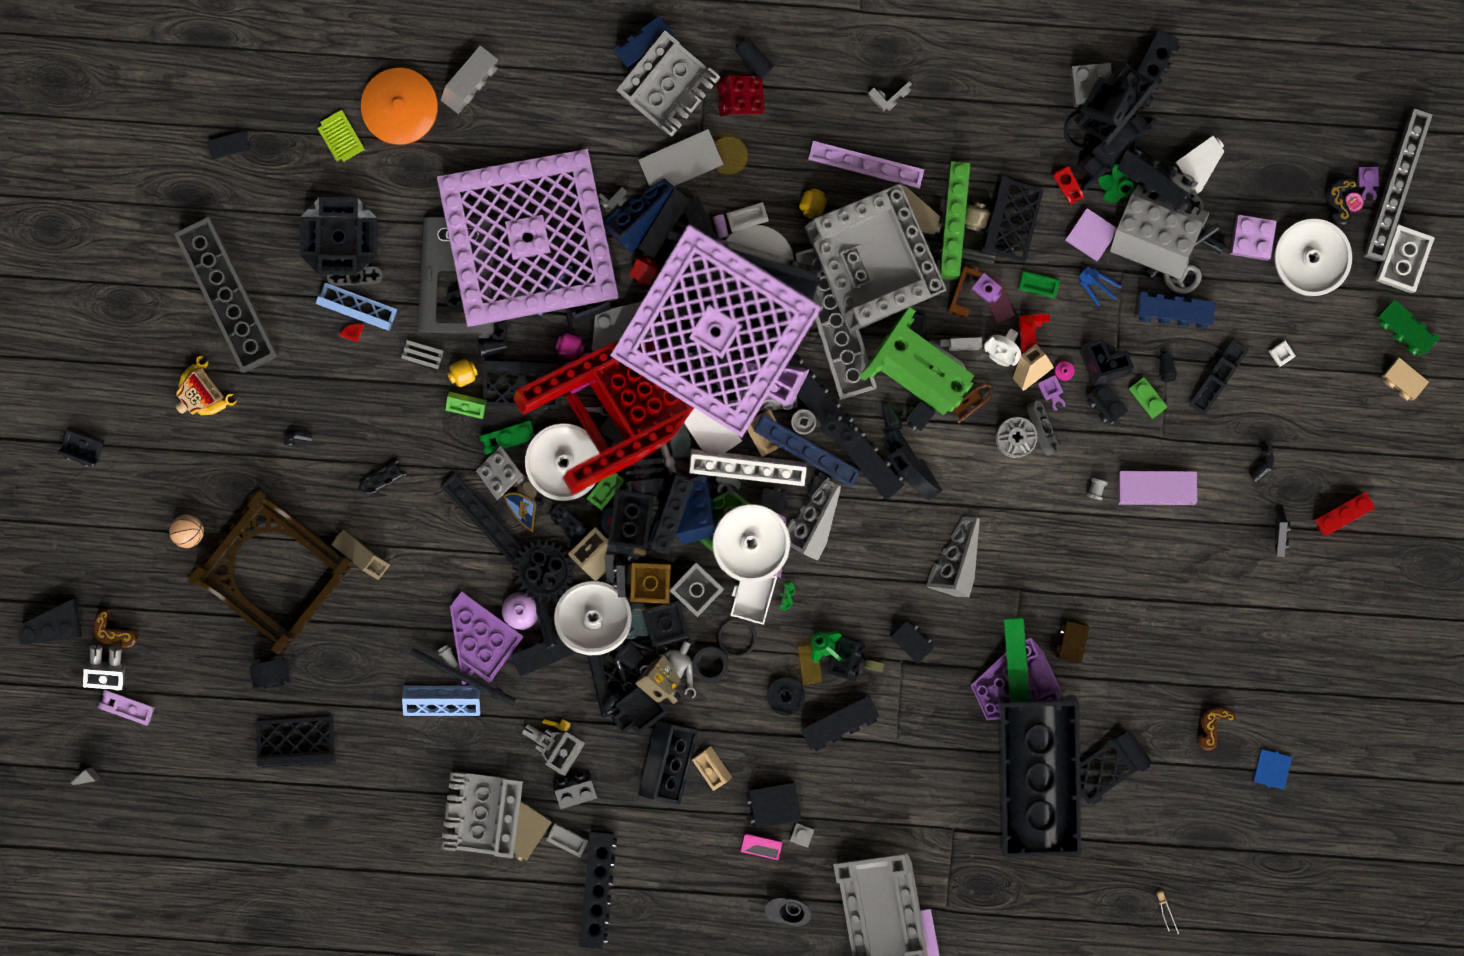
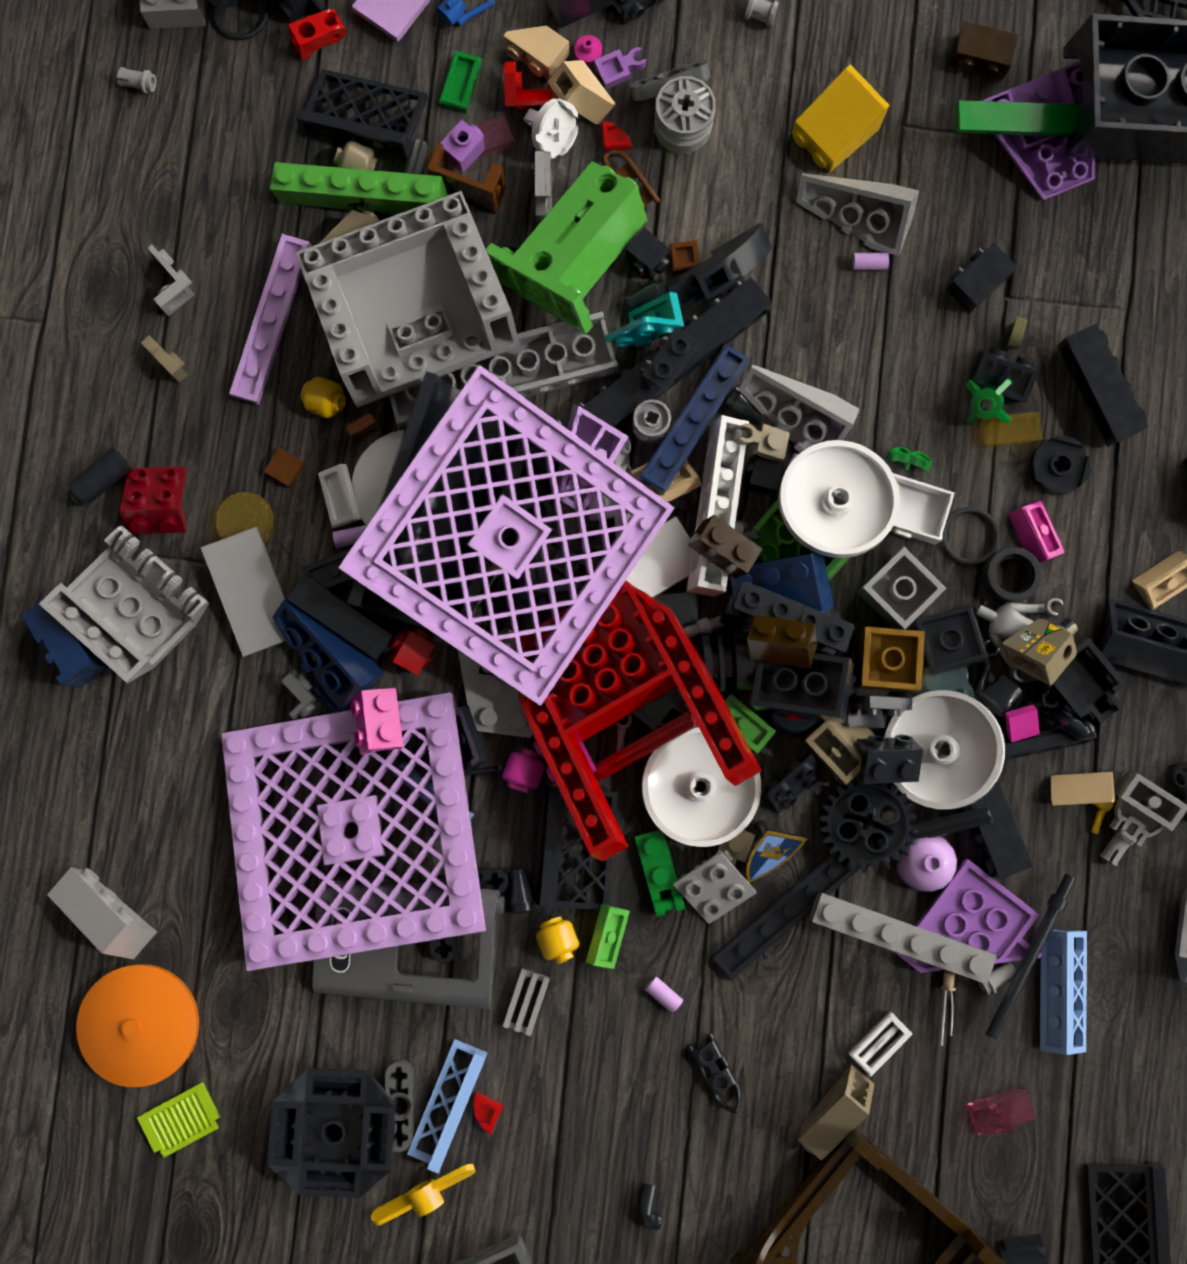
camera: 85 degrees left, 5 degrees down
none -> light grey pin [117,67,157,94]
none -> dark tan plate [141,335,188,383]
none -> reddish brown tile [264,447,305,488]
none -> reddish brown tile [346,413,379,442]
none -> bracket [350,688,403,755]
none -> yellow piece [371,1164,475,1226]
none -> tan slope [504,26,569,80]
none -> red tile [601,122,632,153]
none -> teal bracket [605,292,684,349]
none -> lavender piece [645,976,683,1014]
none -> reddish brown tile [668,240,700,274]
none -> dark brown brick [688,515,762,579]
none -> dark tan plate [736,423,790,462]
none -> dark brown brick [747,614,817,669]
none -> yellow slope [792,64,890,173]
none -> light grey arch [809,891,997,985]
none -> white tile [848,1011,912,1076]
none -> lavender piece [852,253,889,270]
none -> black bracket [856,734,924,784]
none -> piece [941,970,956,1046]
none -> clear pink slope [967,1087,1036,1135]
none -> dark pink tile [1005,705,1040,742]
none -> dark pink slope [1009,500,1065,563]
none -> tan slope [1051,772,1116,806]

